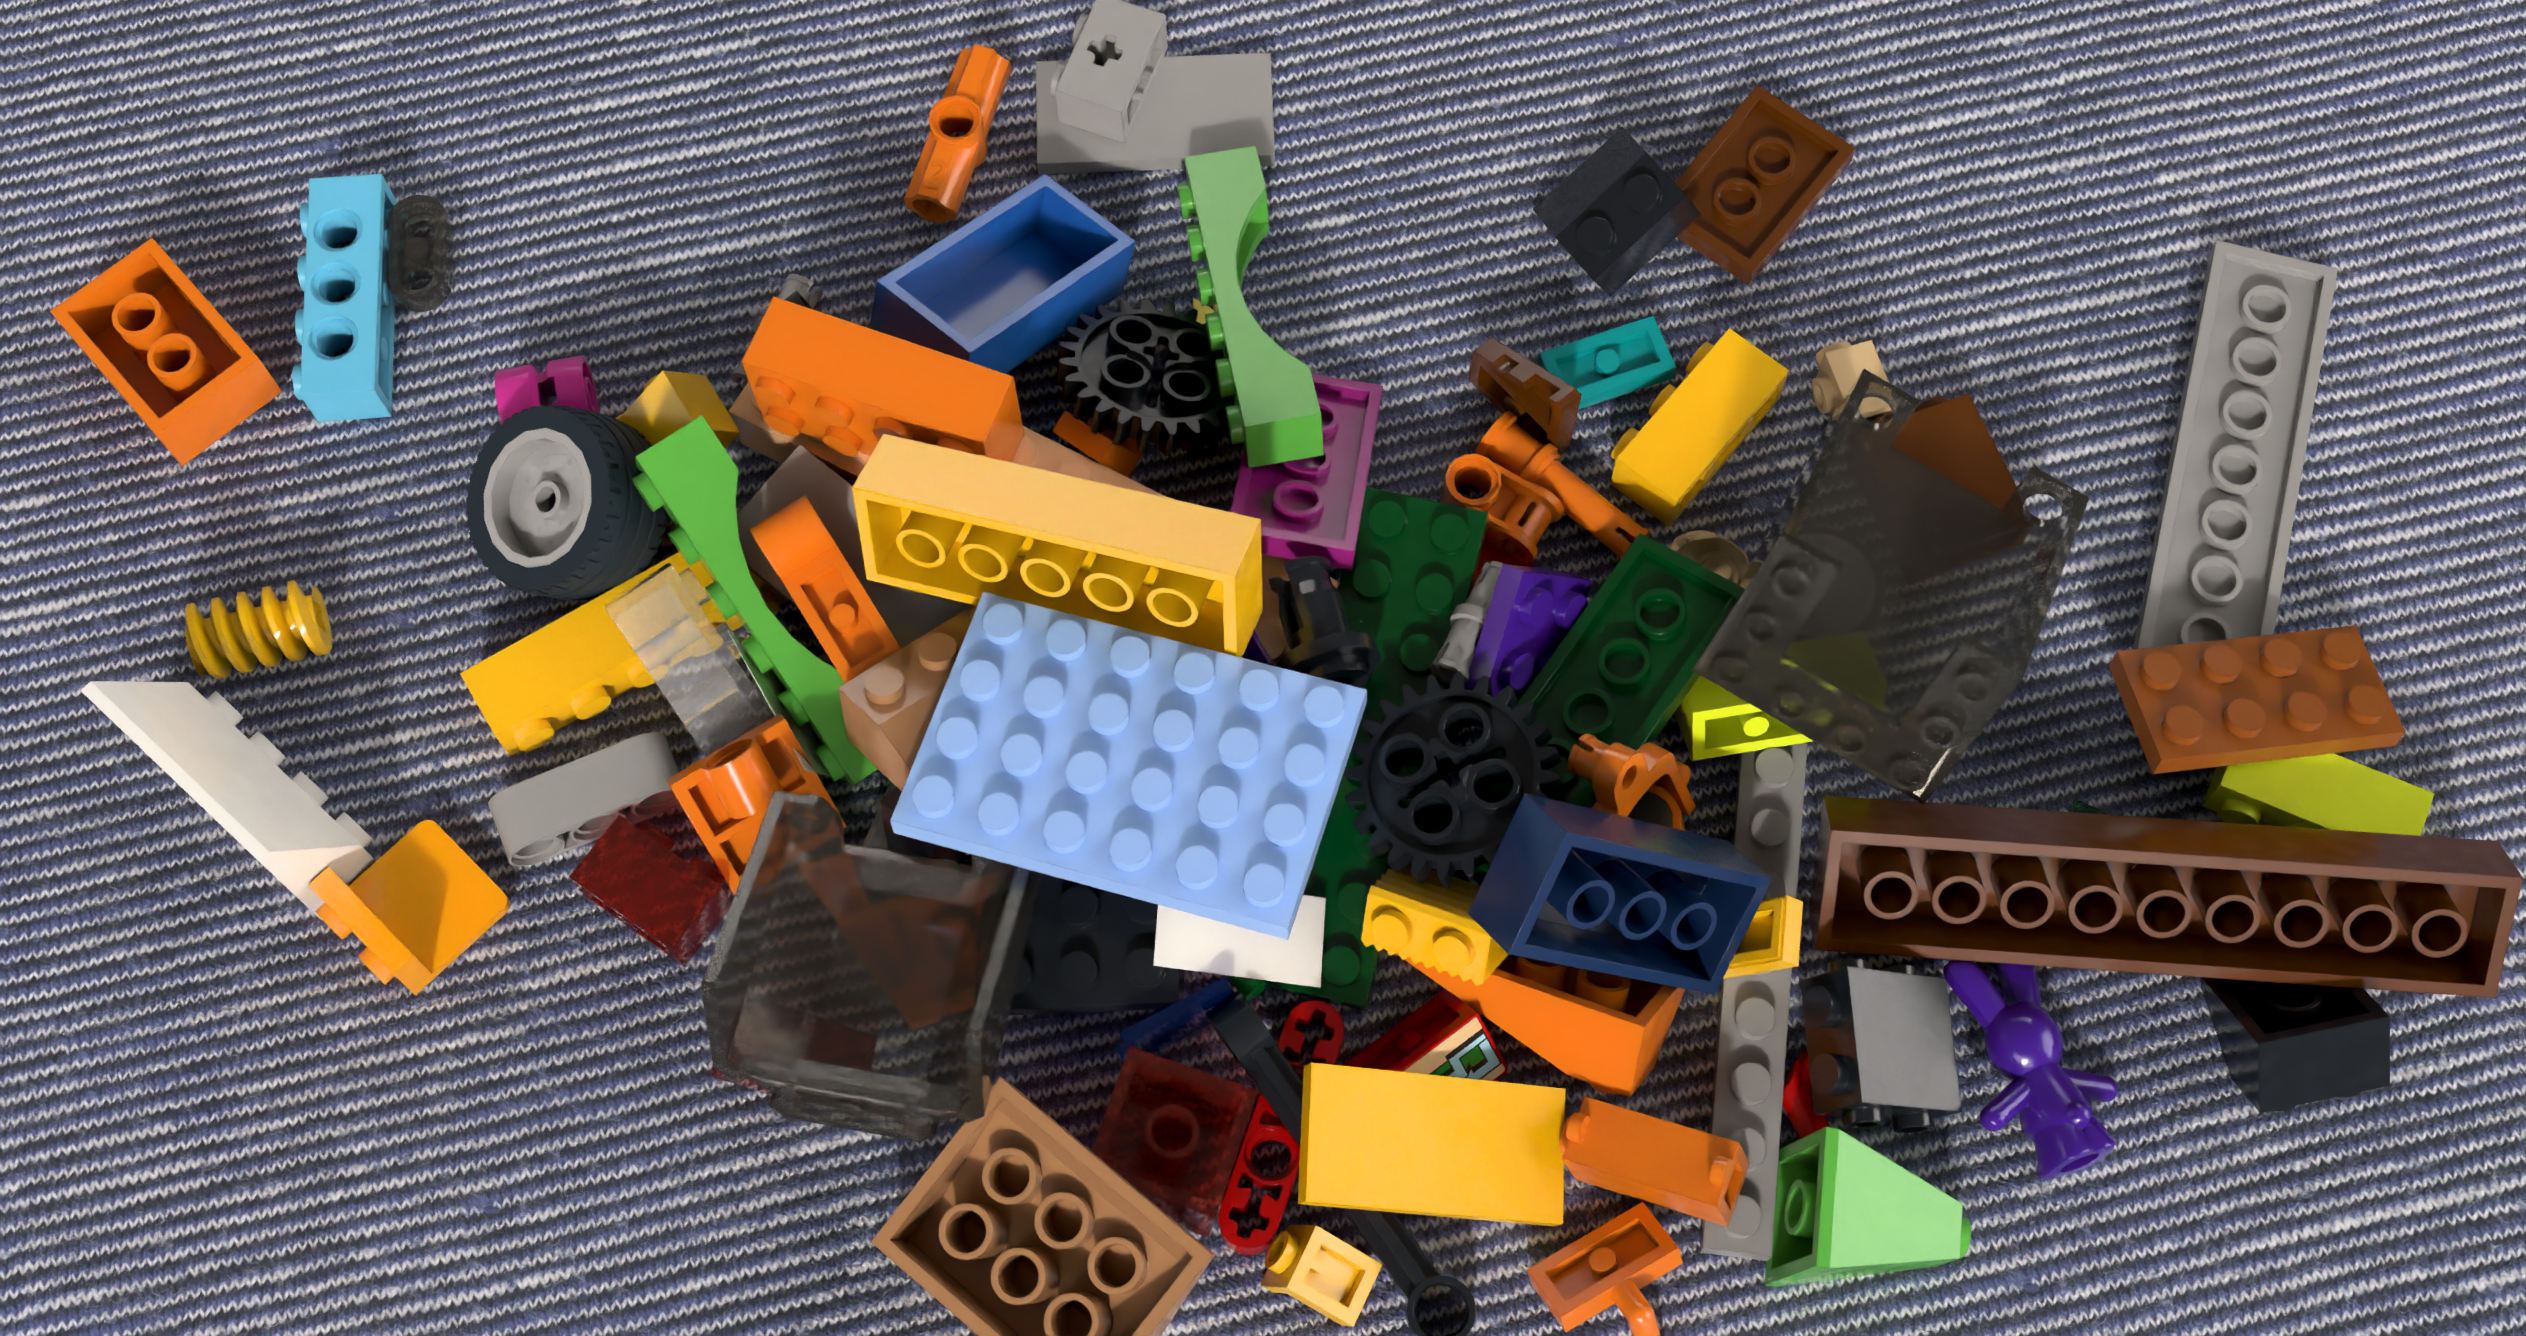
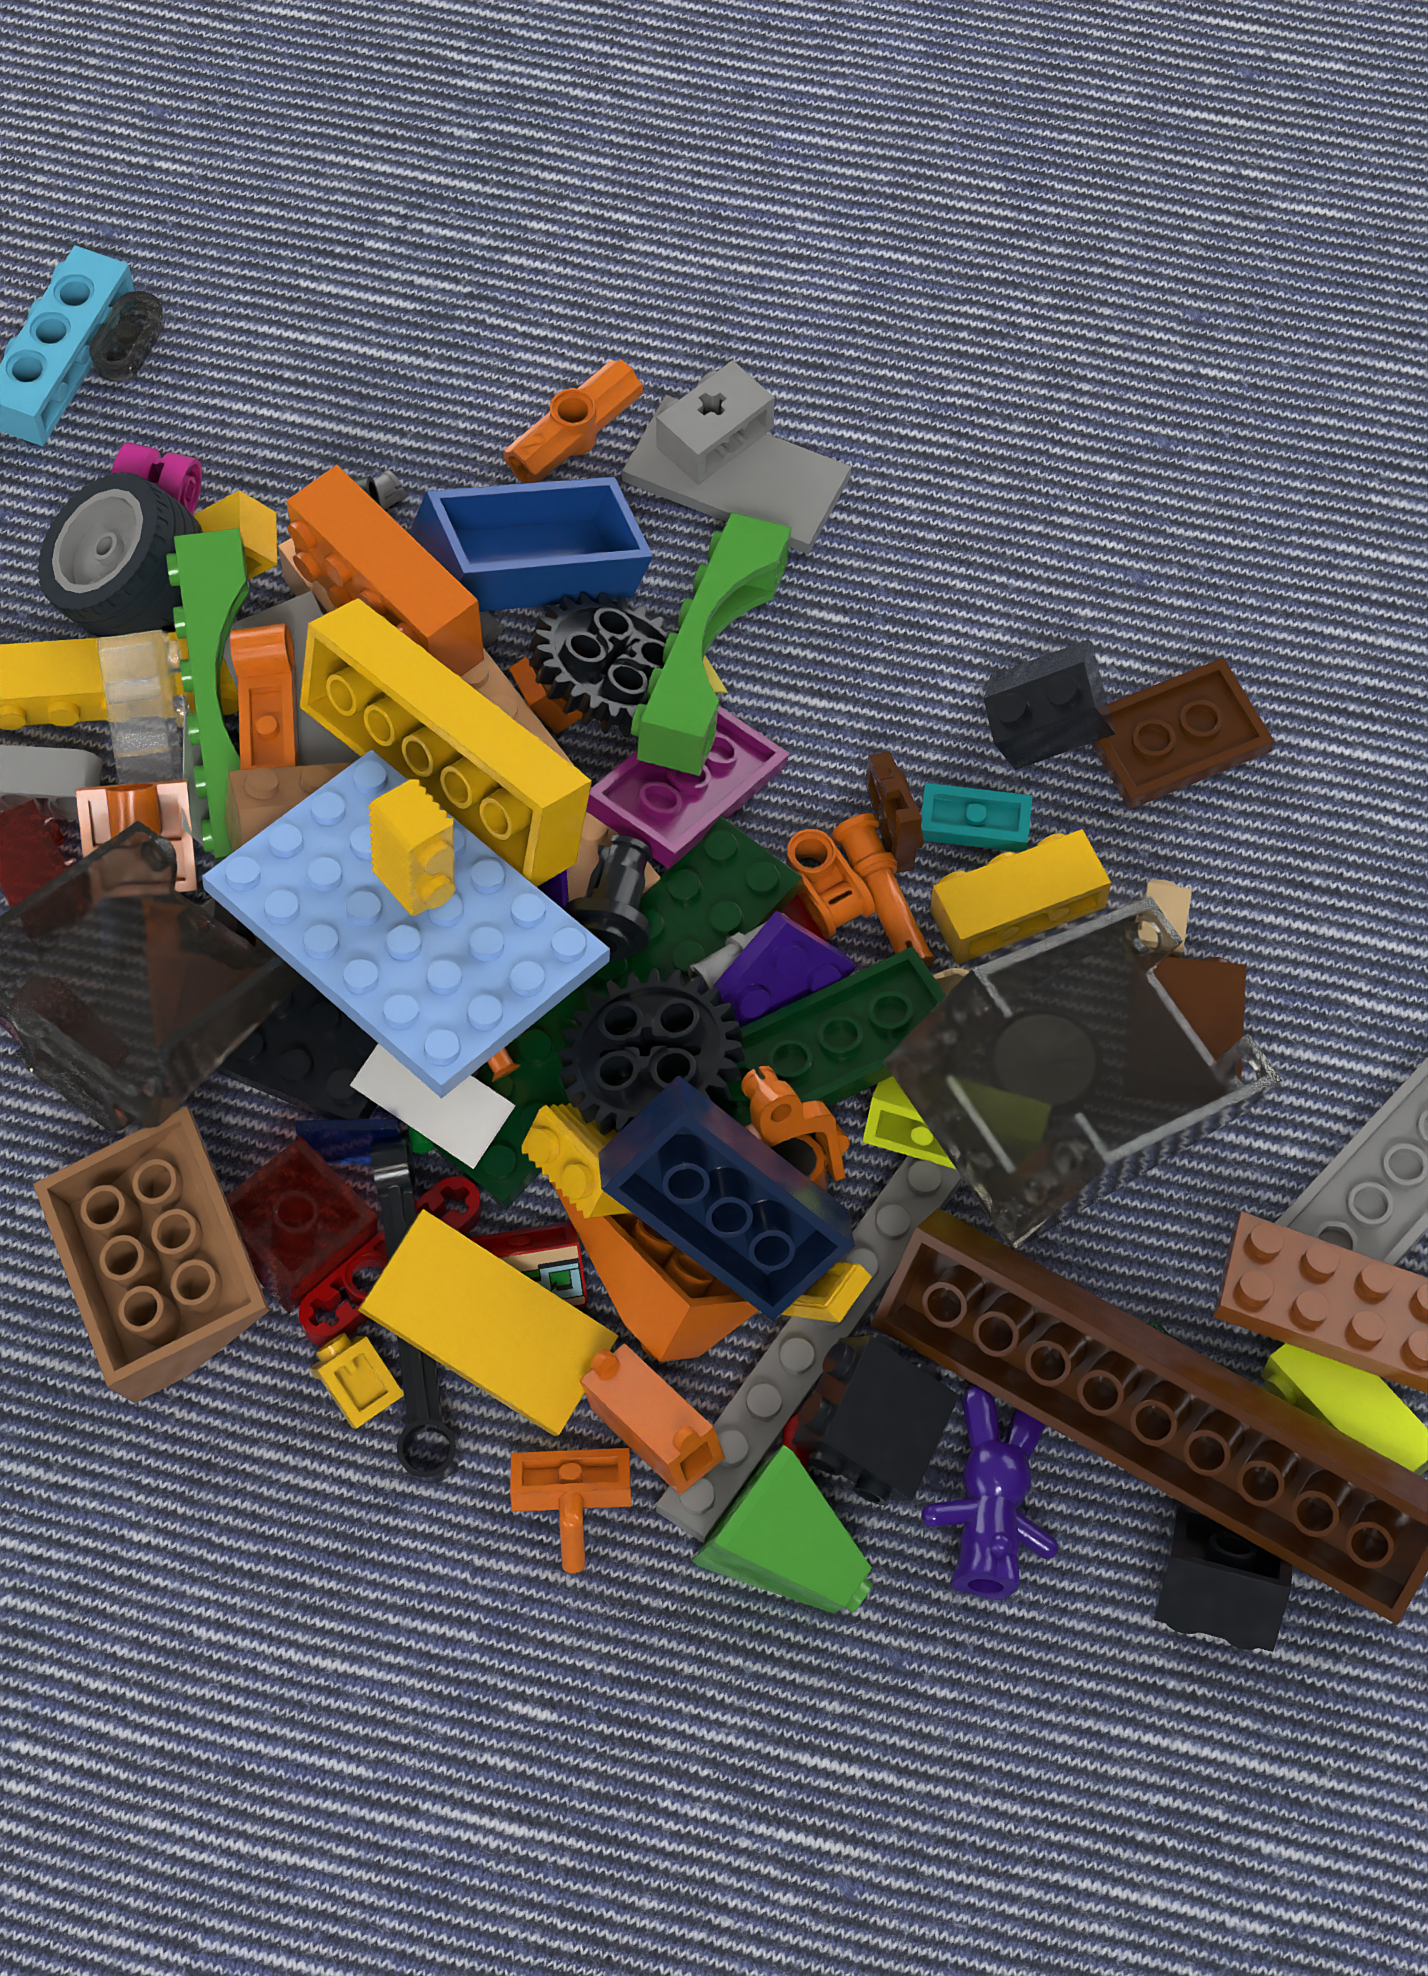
camera: 25 degrees right, 5 degrees down
none -> yellow brick [368,779,455,916]

